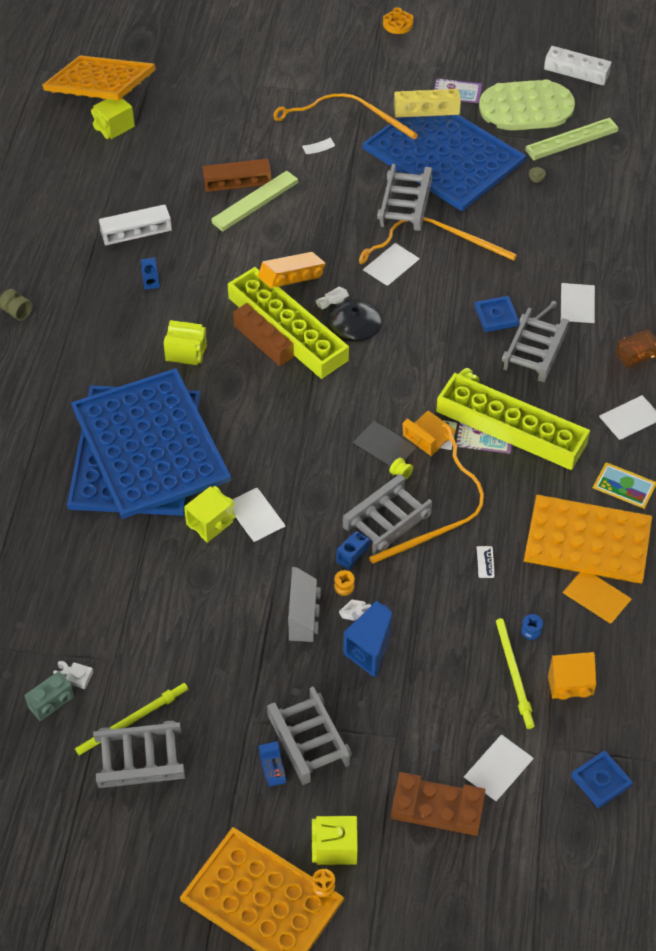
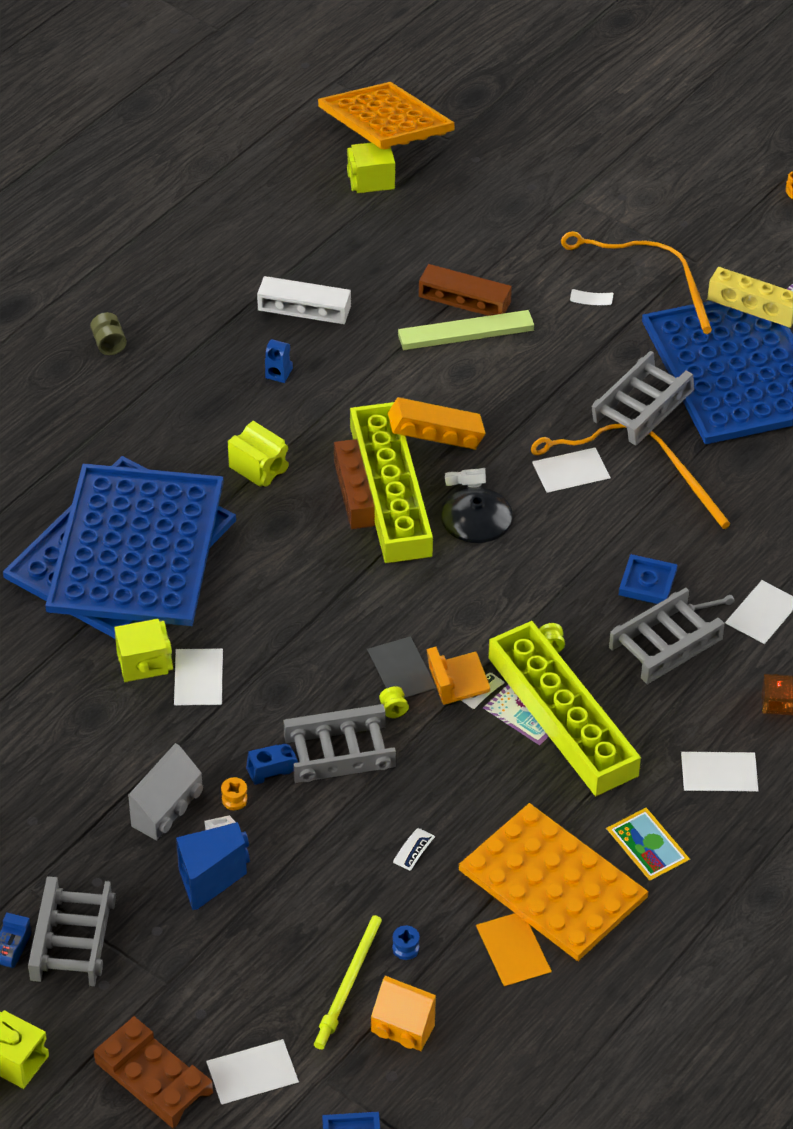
camera: 30 degrees right, 5 degrees down
light orange piece [369,423,484,564] -> none

